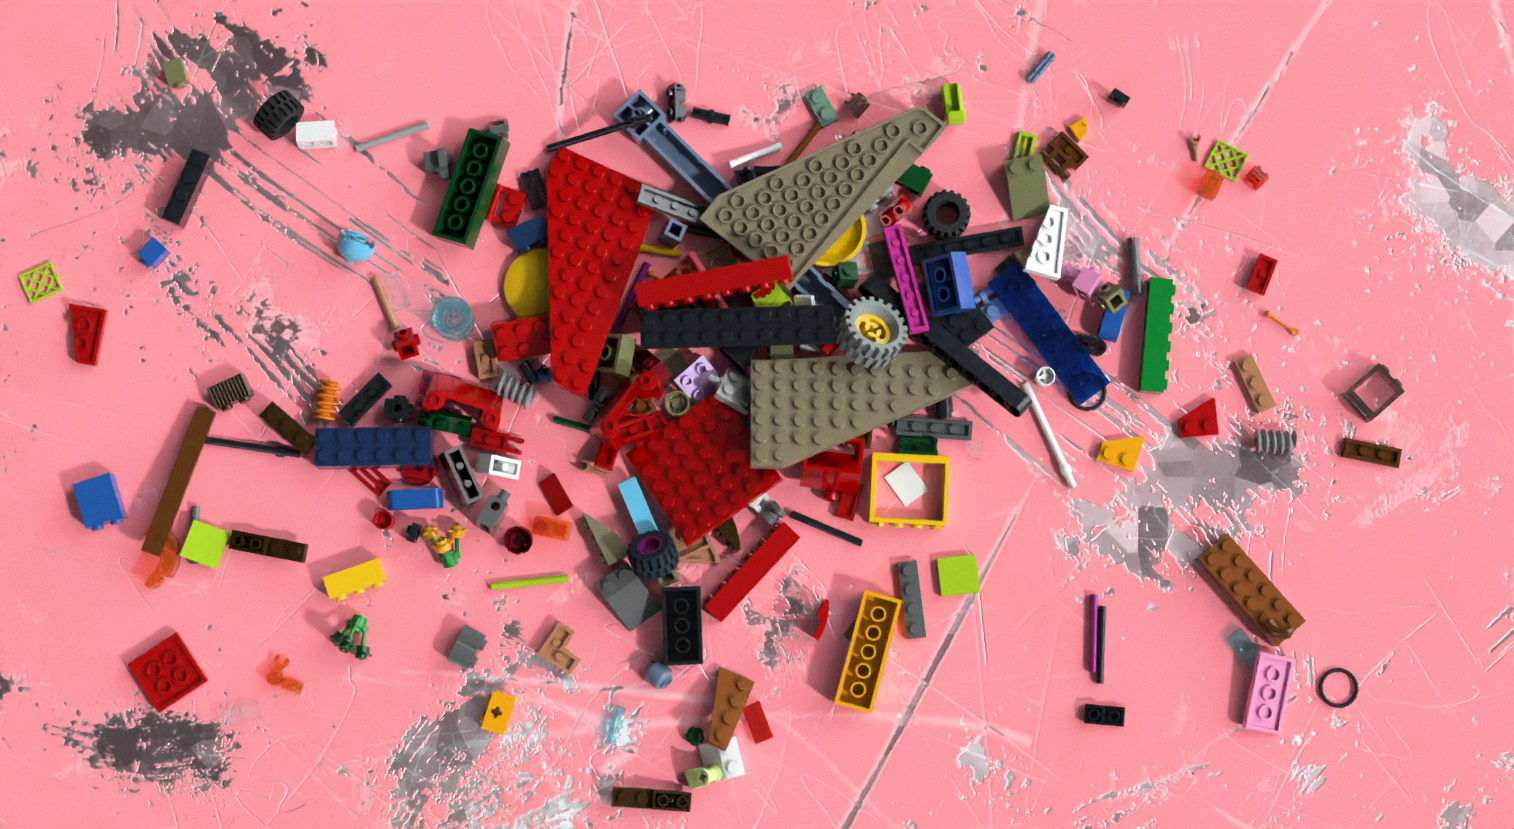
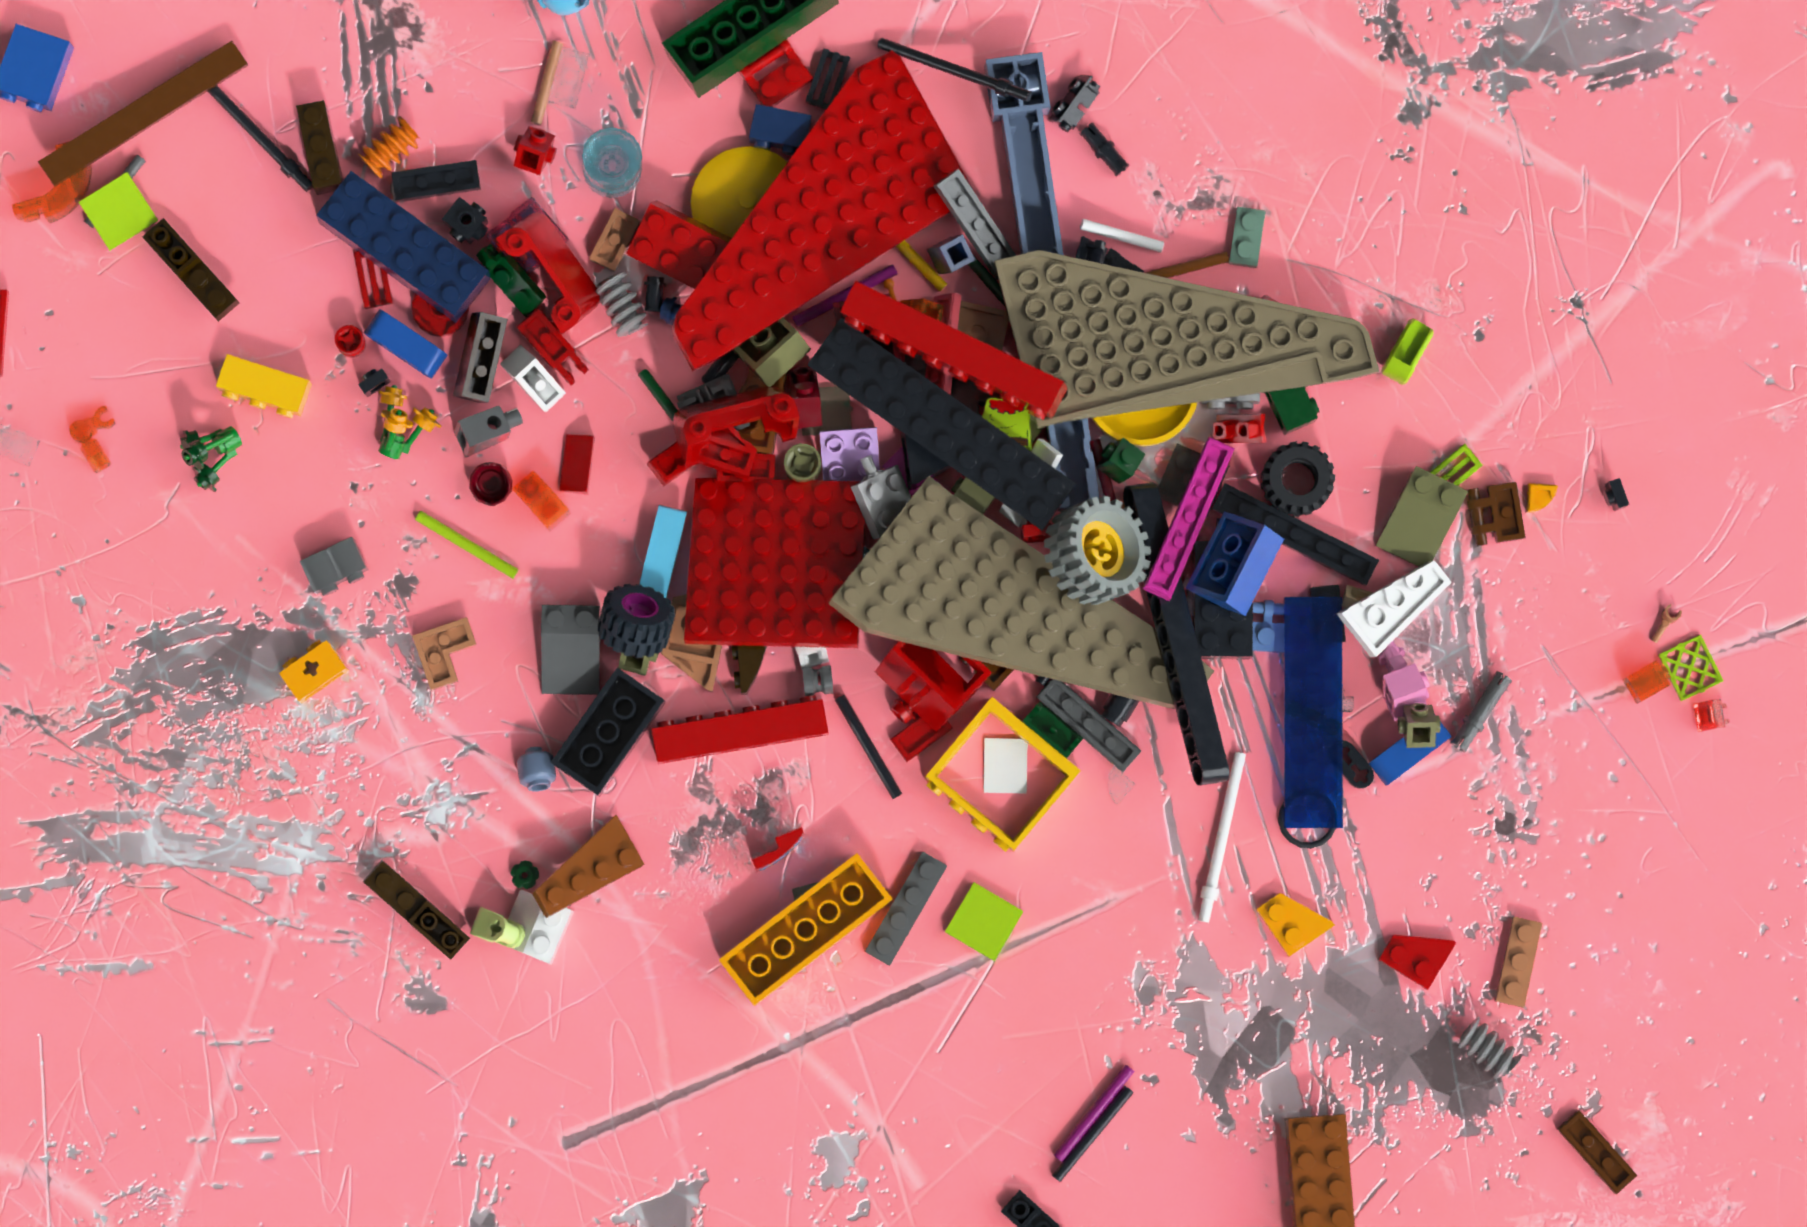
camera: 30 degrees right, 0 degrees up
dark brown brick [207,373,254,412] -> none
nougat hand [578,460,605,477] -> none
dark tan slope [582,513,628,566] -> none
clear light blue pin [605,704,627,745] -> none
clear red tile [743,701,773,744] -> none
clear smoke tile [844,92,870,119] -> none
sand blue axle [1026,51,1056,84] -> none
white wheel [1034,366,1055,387] -> none
green brick [1138,277,1176,395] -> none
red plate [1245,253,1278,296] -> none
orange hinge [1264,310,1299,336] -> none
clear smoke window [1341,363,1405,423] -> none

